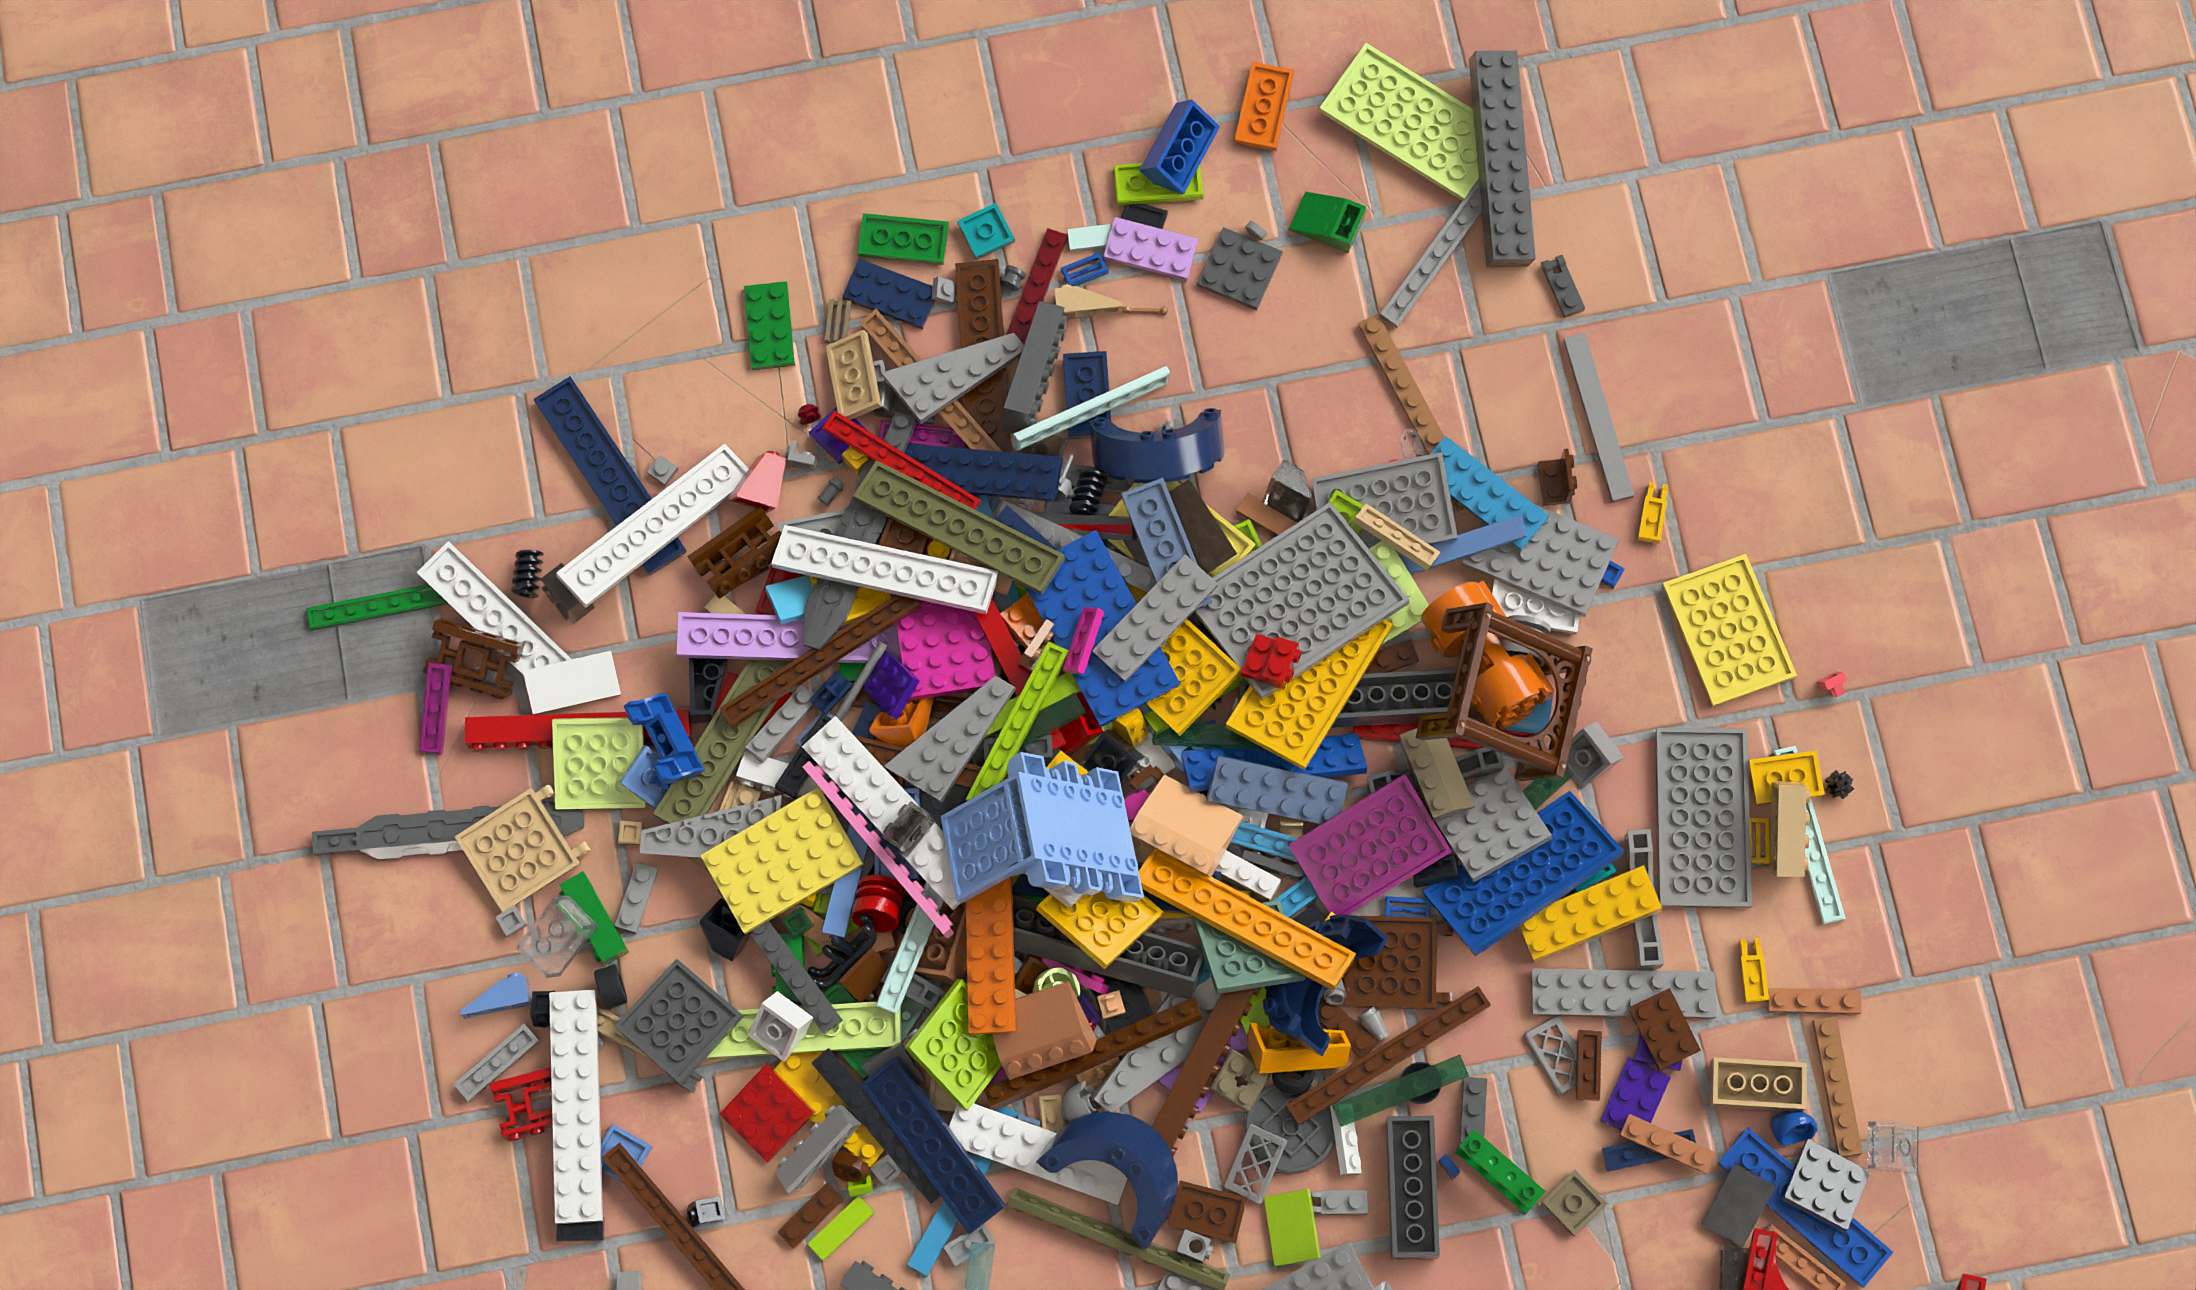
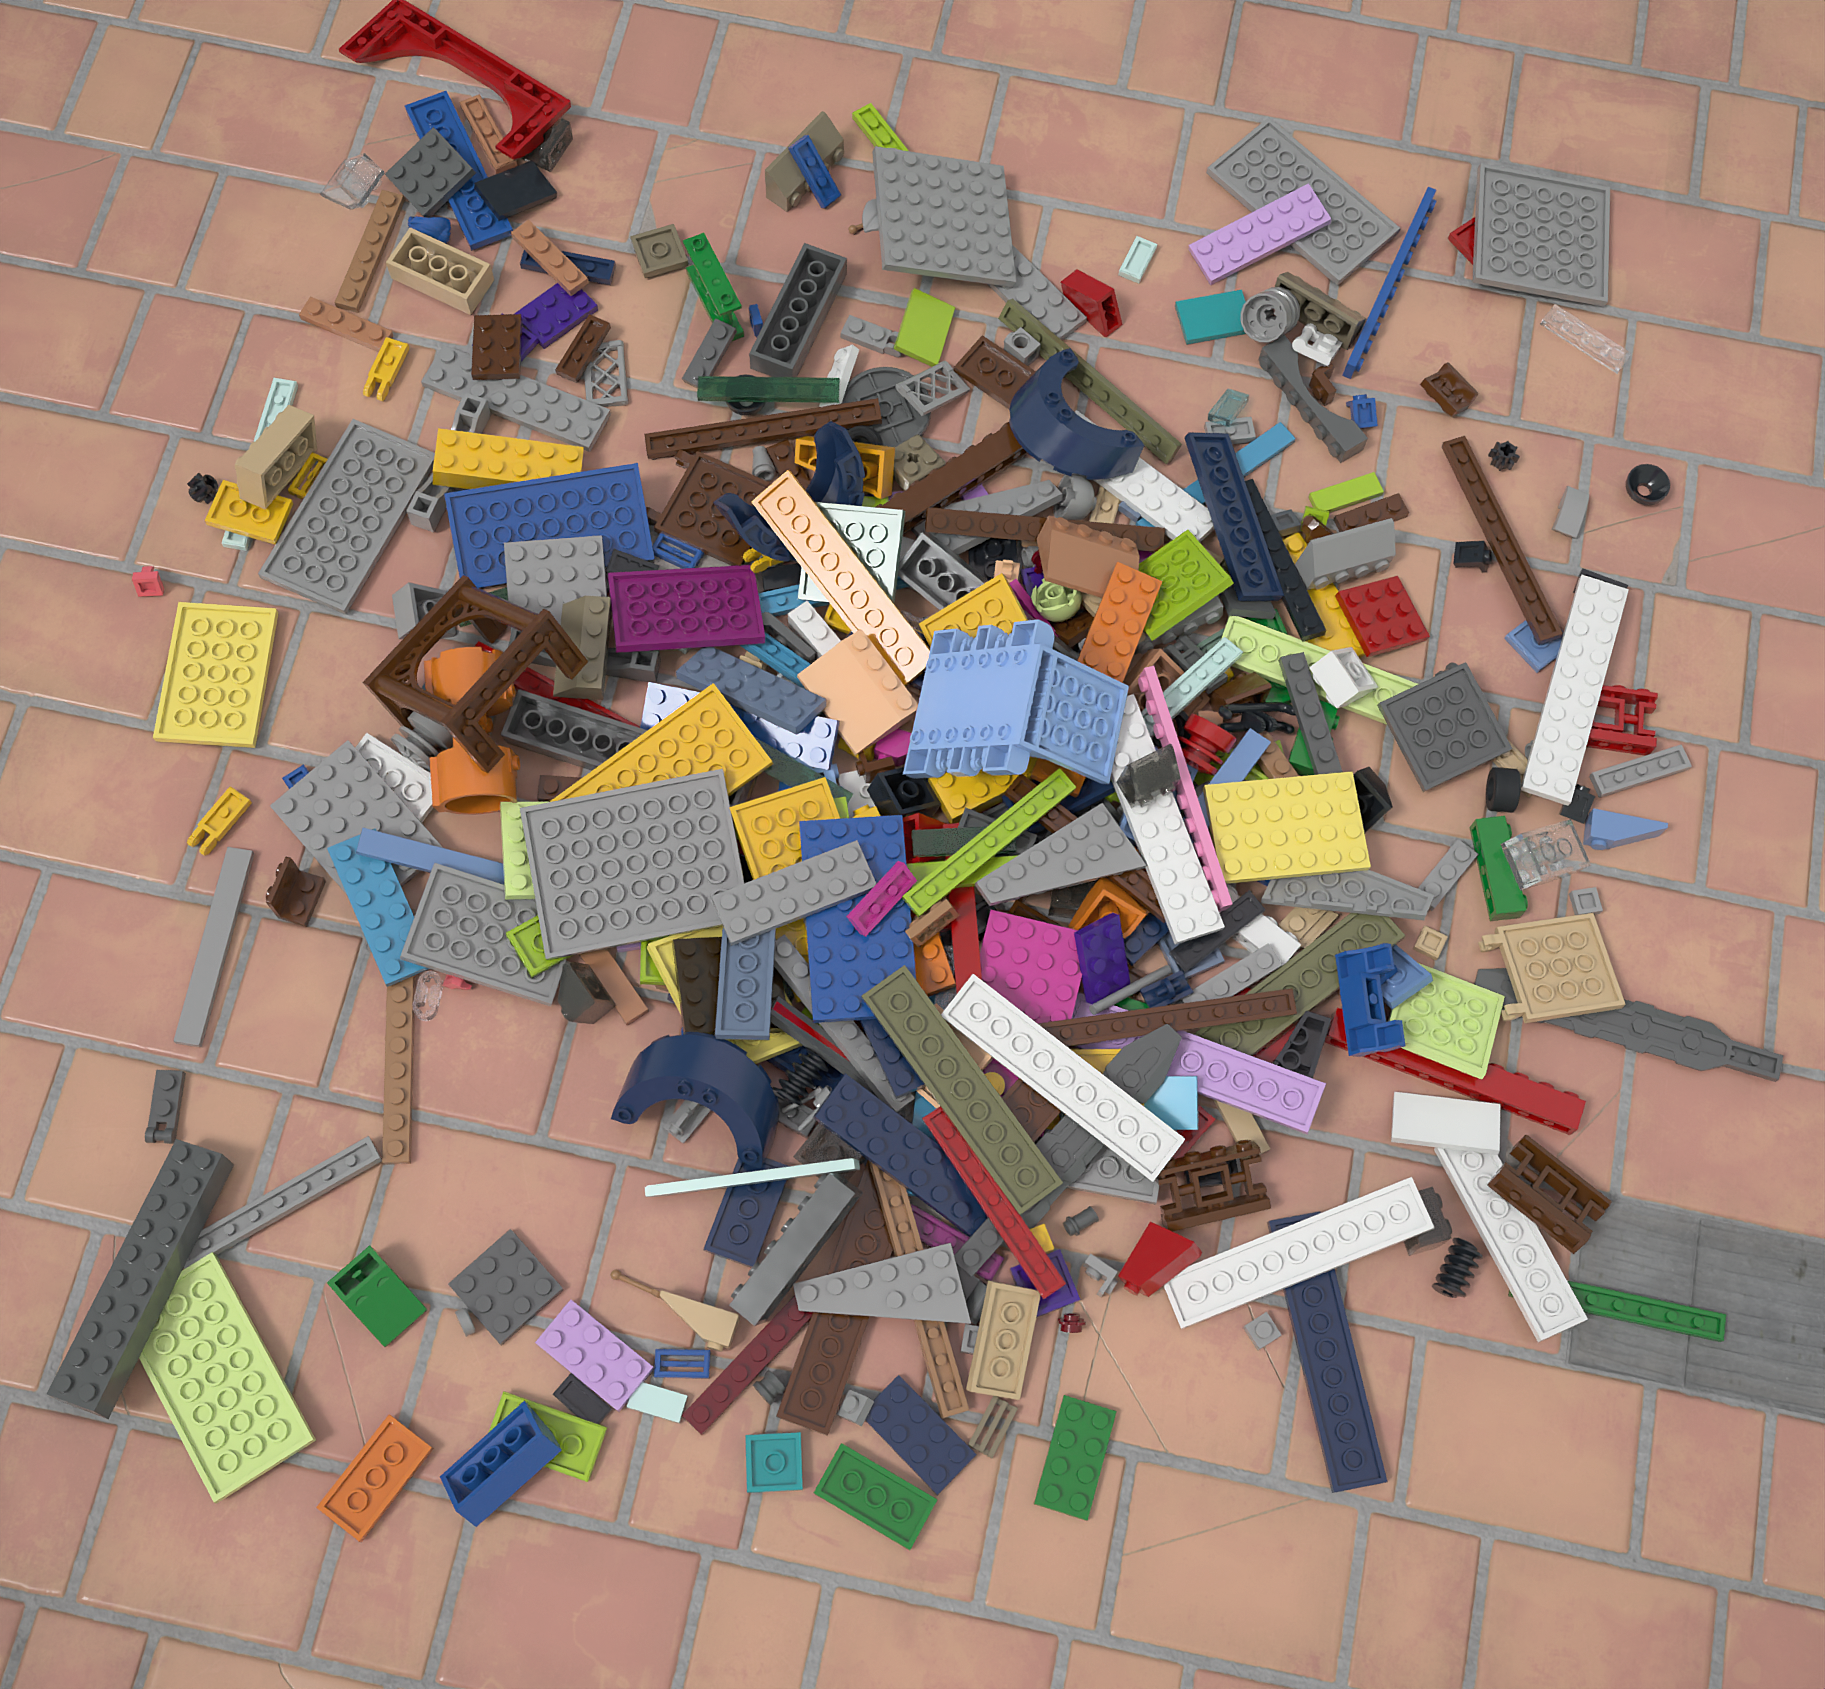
camera: 165 degrees left, 5 degrees down
magenta tile [419,663,452,754] -> none
dark green tile [782,907,814,939] -> none
red plate [1241,633,1302,690] -> none
tan plate [1353,504,1441,571] -> none

